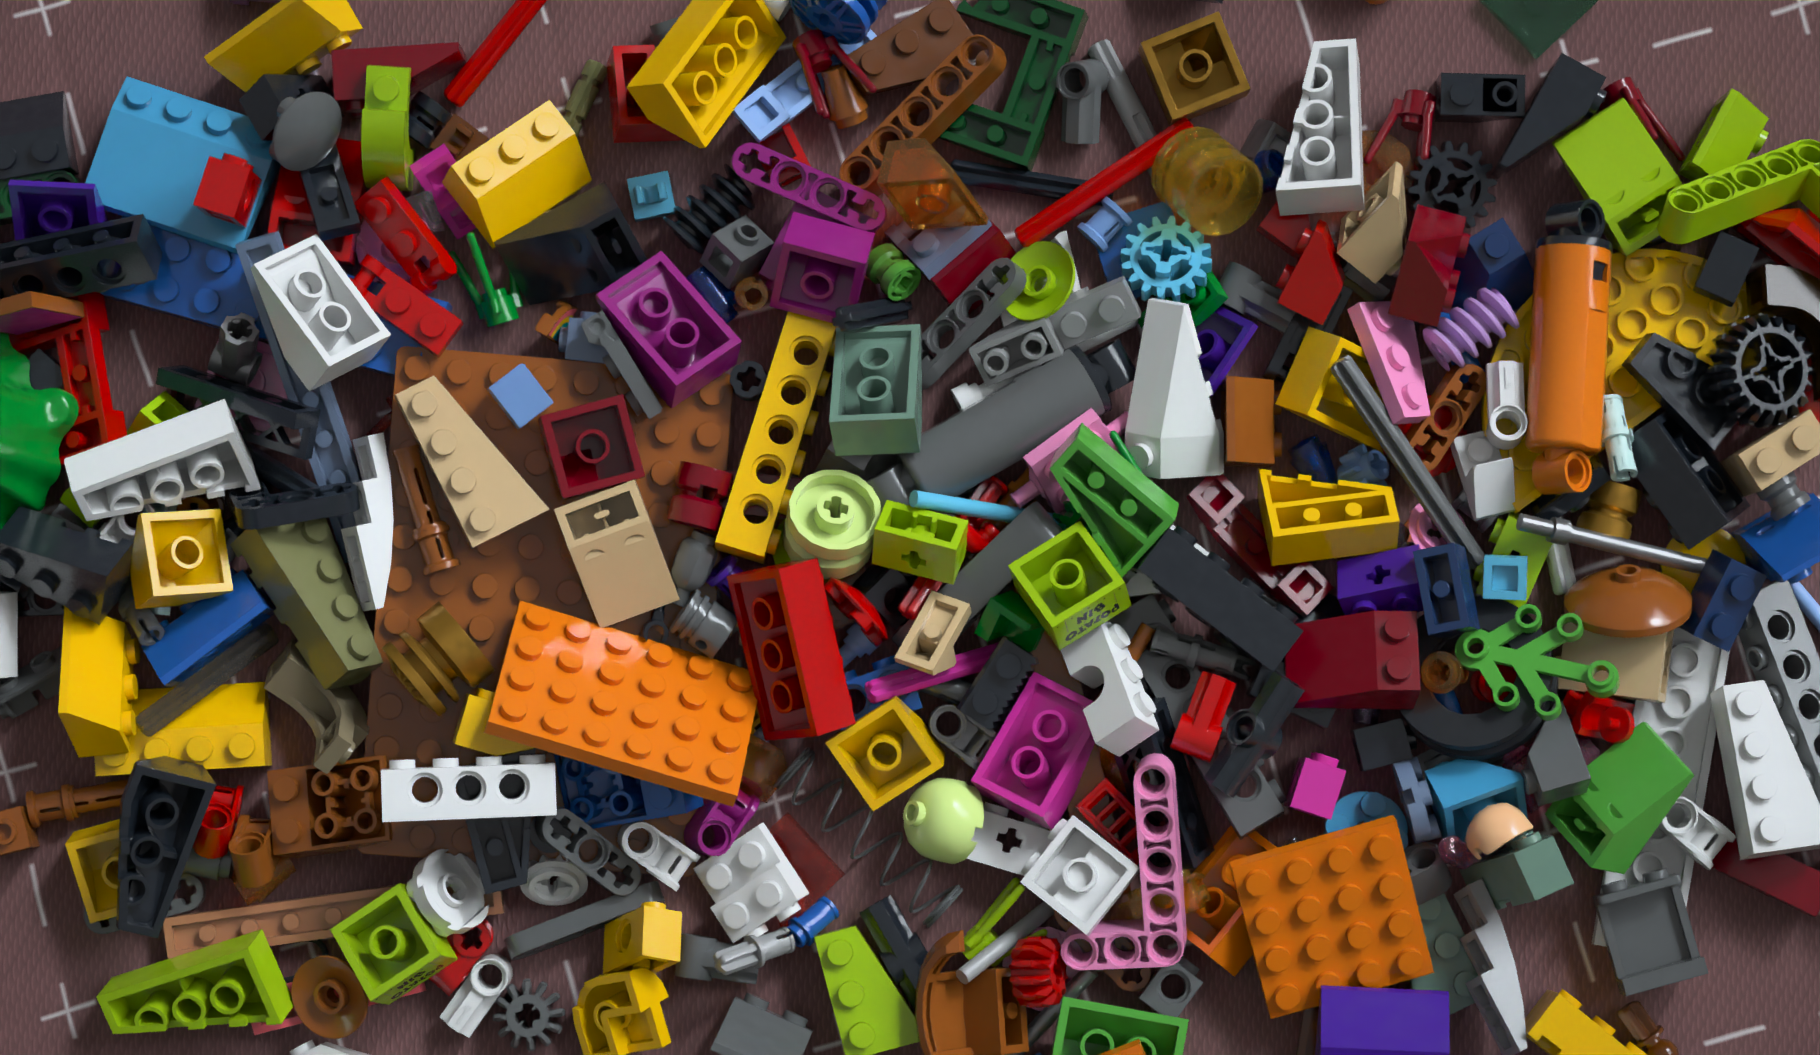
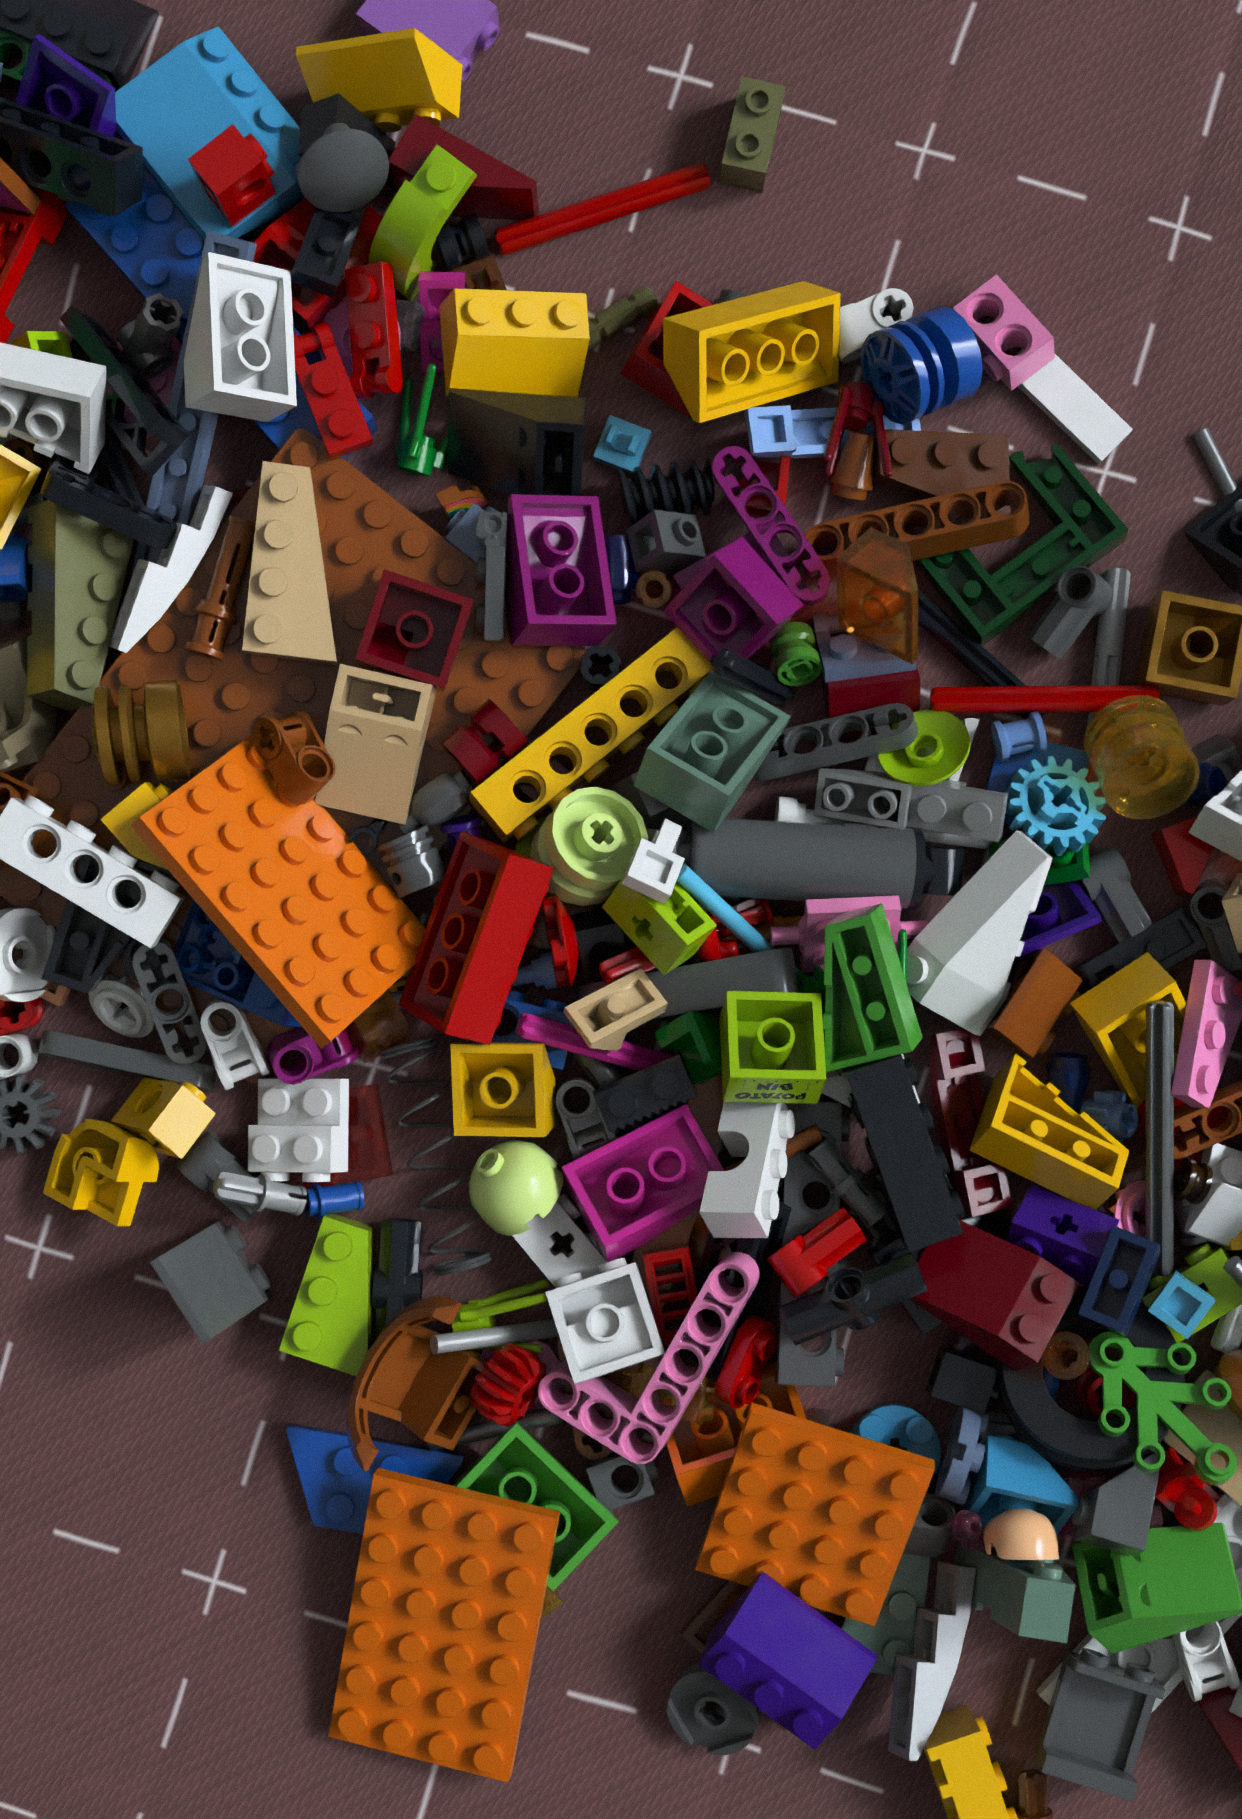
camera: 30 degrees right, 0 degrees up
medium blue panel [487,364,554,430] -> none
red slope [1276,219,1345,325] -> none
dark pink brick [1283,752,1346,820] -> none
none -> dark orange piece [253,710,336,805]
none -> white plate [622,818,685,904]
none -> red plate [715,1315,778,1409]
none -> dark brown bush [1173,1157,1213,1205]

